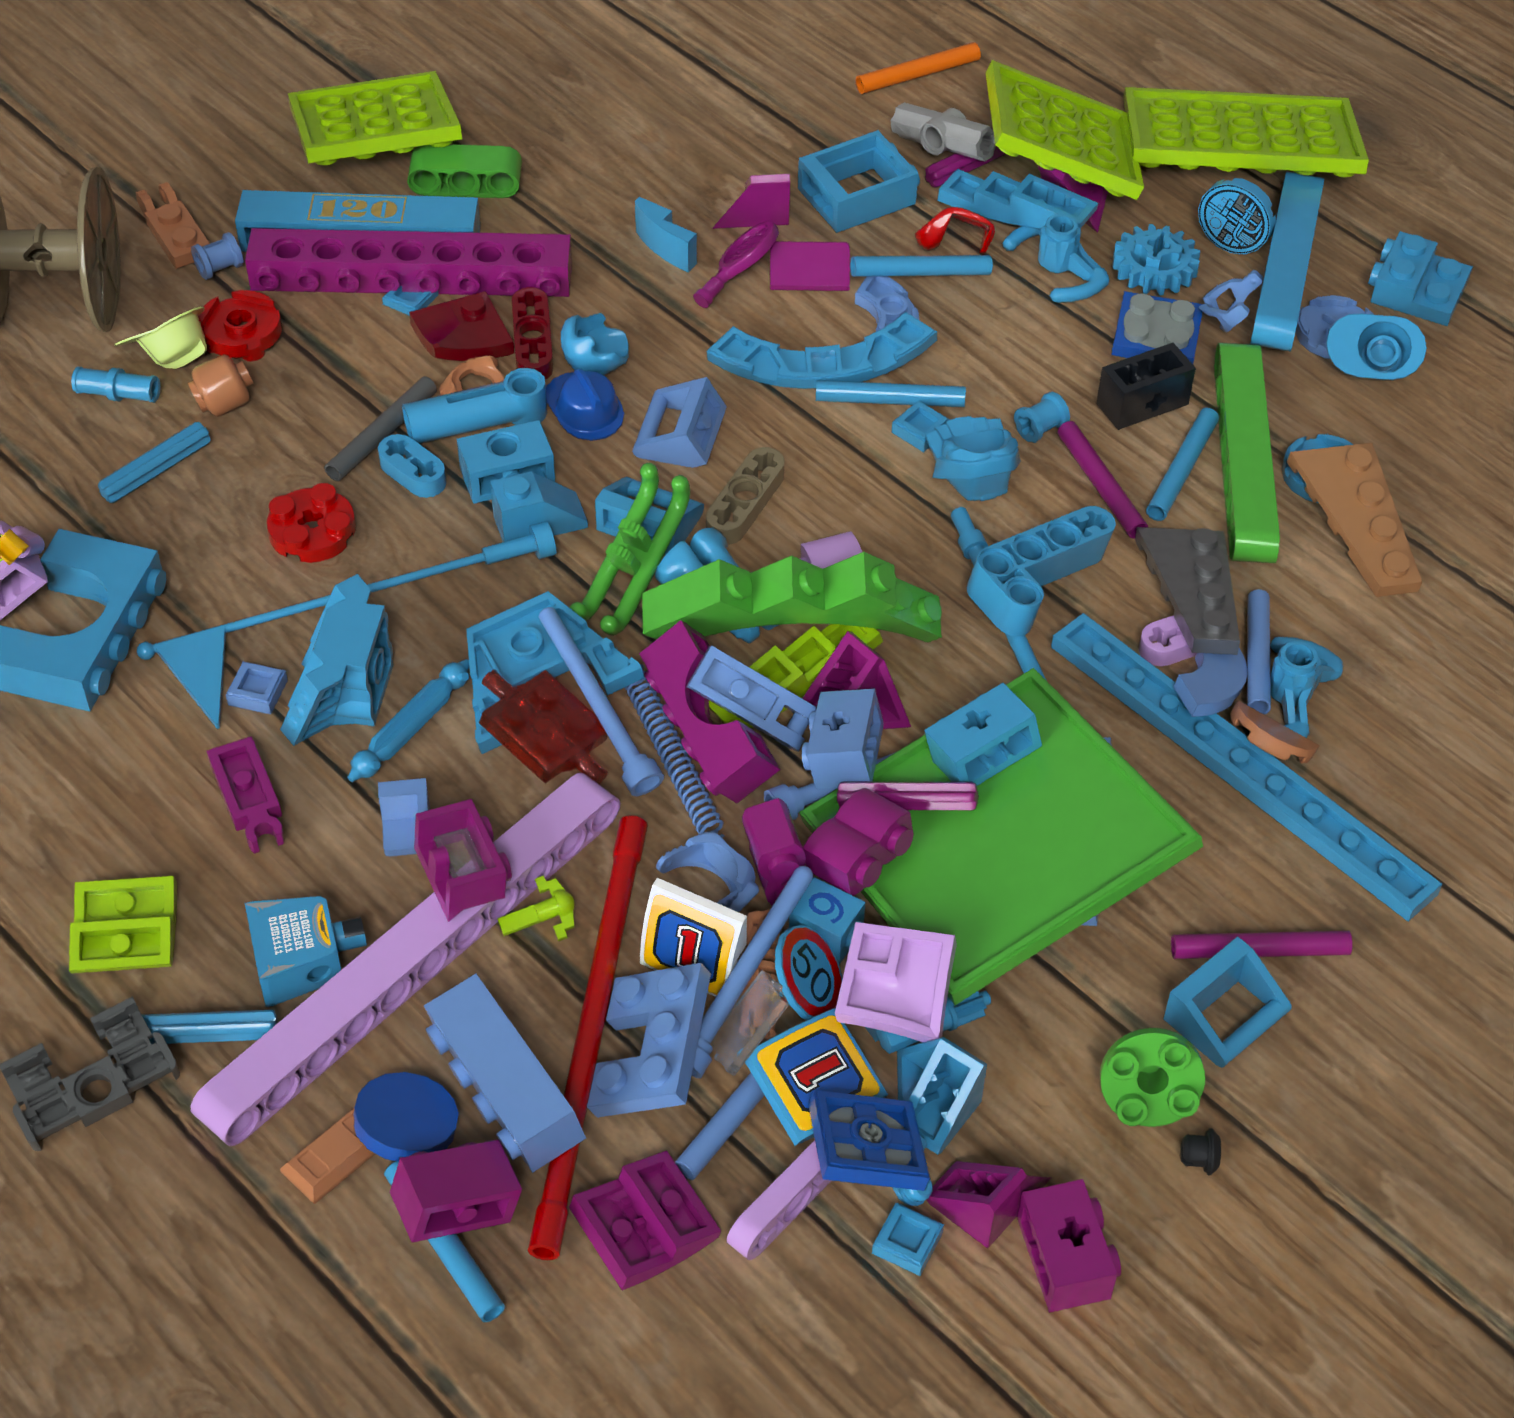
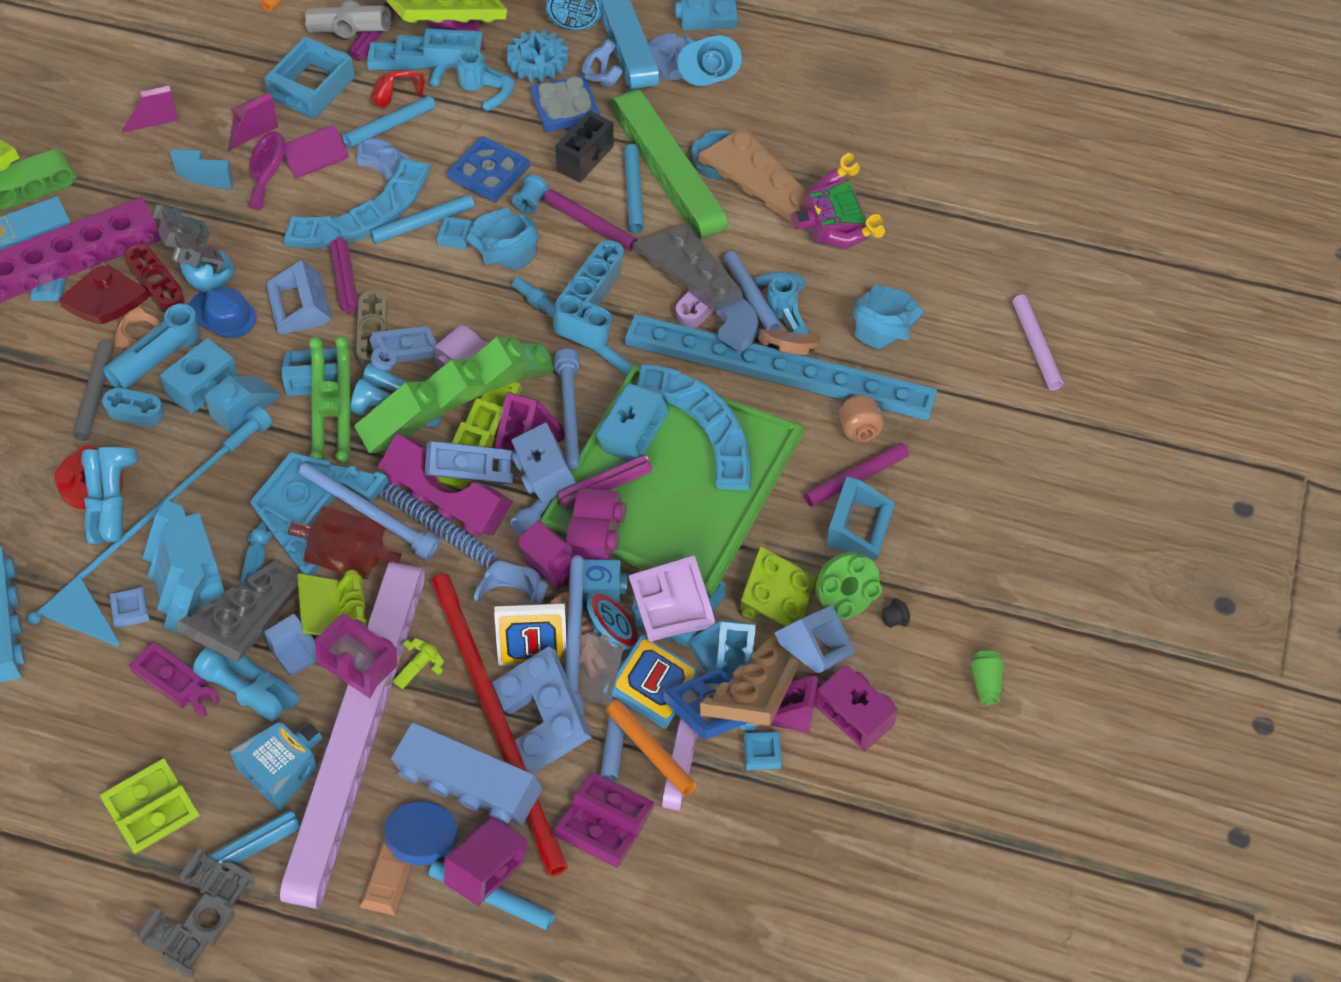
camera: 30 degrees left, 5 degrees up
none -> dark azure piece [81,447,138,545]
none -> magenta slope [121,86,178,133]
none -> dark grey piece [152,203,224,274]
none -> flat silver wing [176,560,303,663]
none -> dark azure piece [193,647,300,722]
none -> lime hinge [297,570,367,635]
none -> magenta axle [330,237,358,314]
none -> medium blue hinge [369,326,437,371]
none -> blue piece [447,136,530,203]
none -> medium blue piece [554,349,580,470]
none -> orange piece [606,700,696,796]
none -> dark azure tile [637,364,752,491]
none -> medium nougat wing [700,636,801,726]
none -> lime hinge [740,546,817,627]
none -> medium blue tile [775,605,855,673]
none -> torso [791,153,885,249]
none -> nougat head [838,395,884,442]
none -> dark azure hair [852,284,924,349]
none -> bright green cone [970,650,1005,705]

